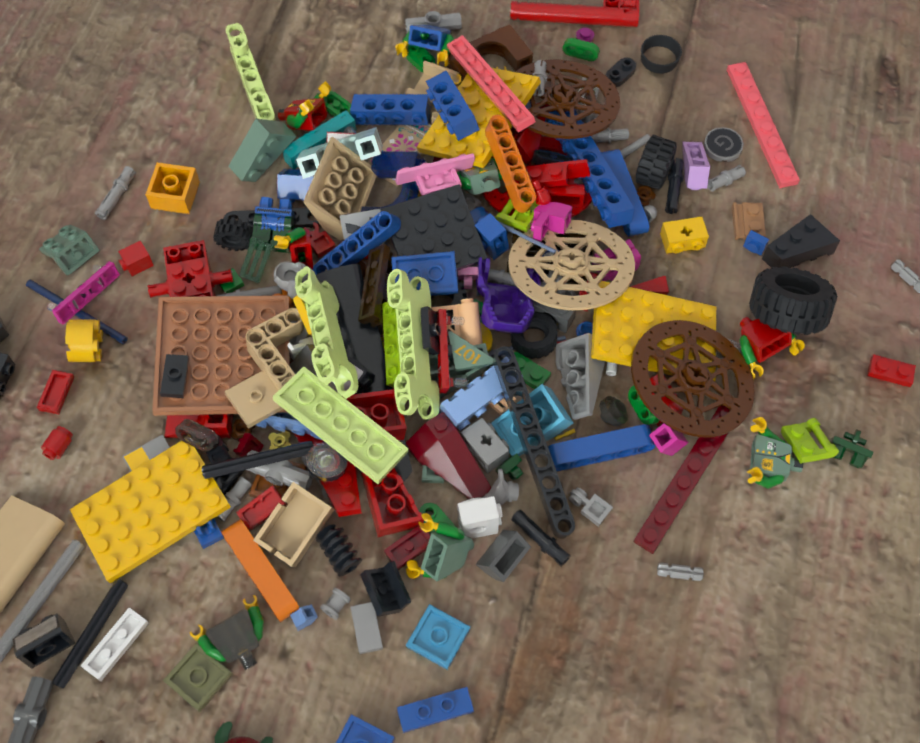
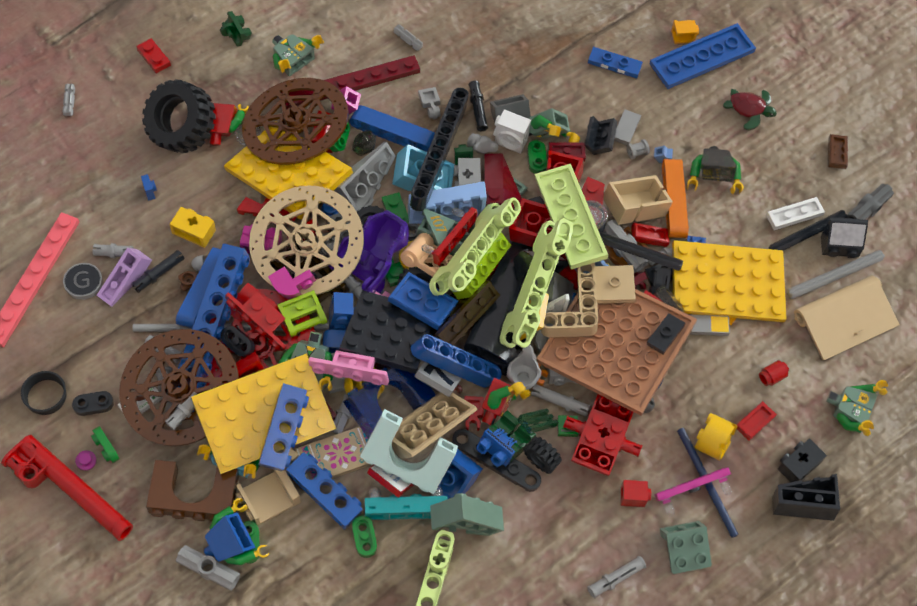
camera: 150 degrees left, 0 degrees up
light orange brick [145,162,200,214] -> none
olive plate [163,643,233,713] -> none
torso [278,81,331,130] -> none
black piece [315,524,362,577] -> none
dark azure tile [406,604,471,670] -> none
black plate [420,306,441,355] -> none
coral plate [447,35,535,132] -> none
orange beam [485,115,536,213] -> none
sand blue axle [499,222,556,254] -> none
red cylinder [531,179,551,206] -> none
black tyre [635,135,677,190] -> none
medium nougat plate [732,202,766,240] -> none
black wedge [762,214,840,268] -> none
lime plate [780,418,839,463] -> none

